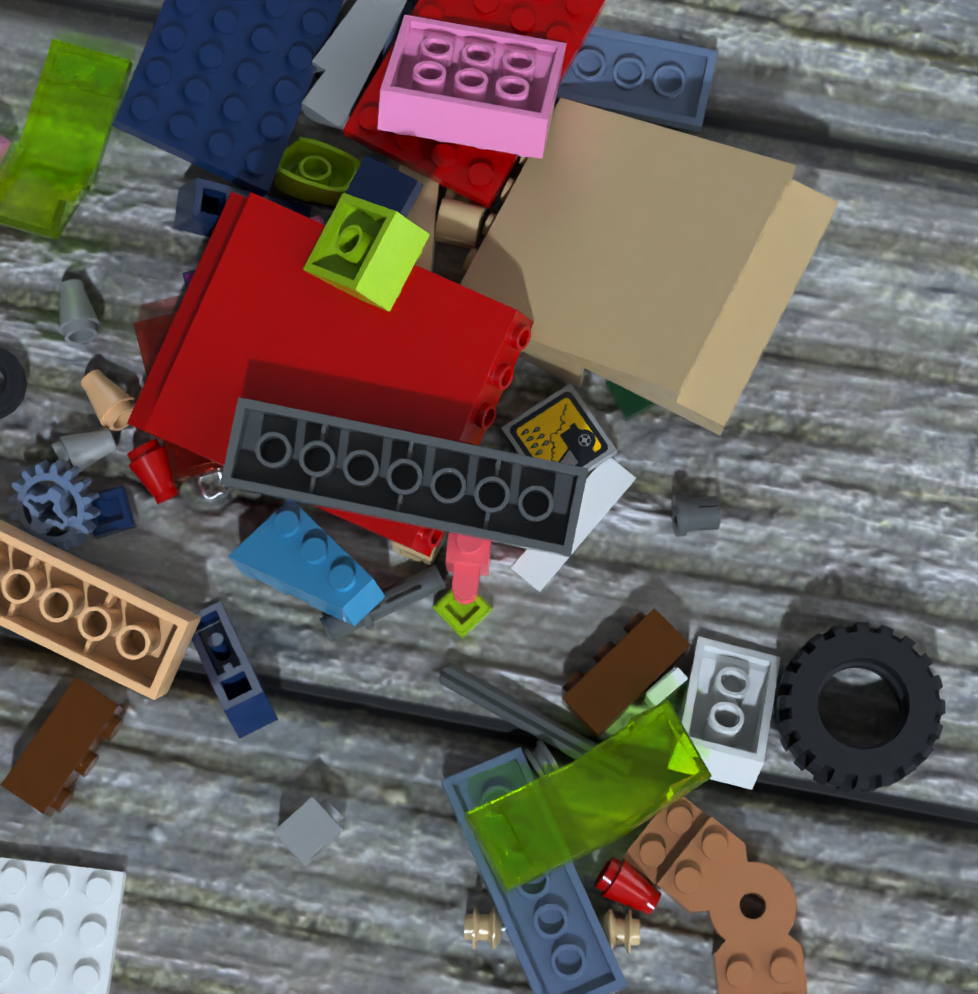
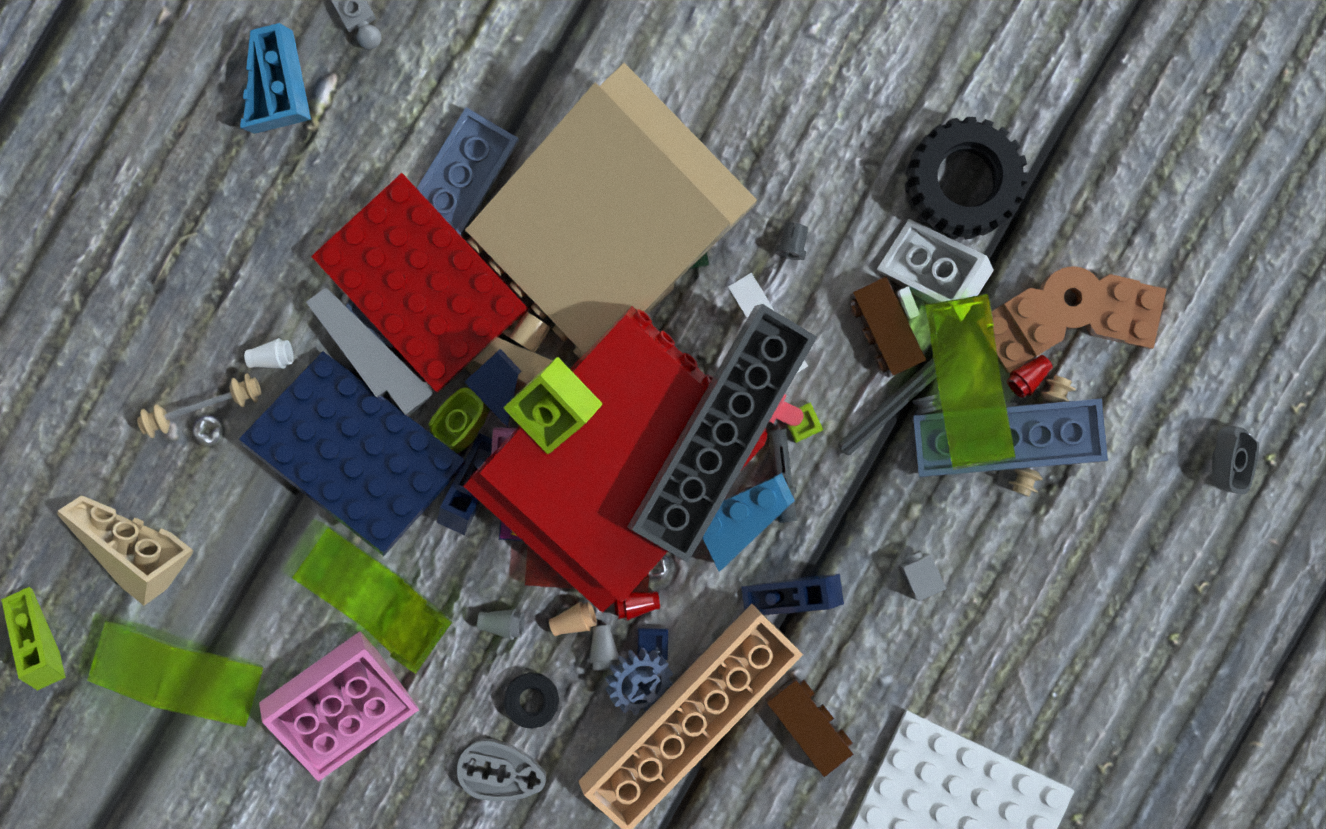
camera: 75 degrees left, 10 degrees up
bright pink slope [377,14,567,159] -> none
tile [501,383,617,472] -> none

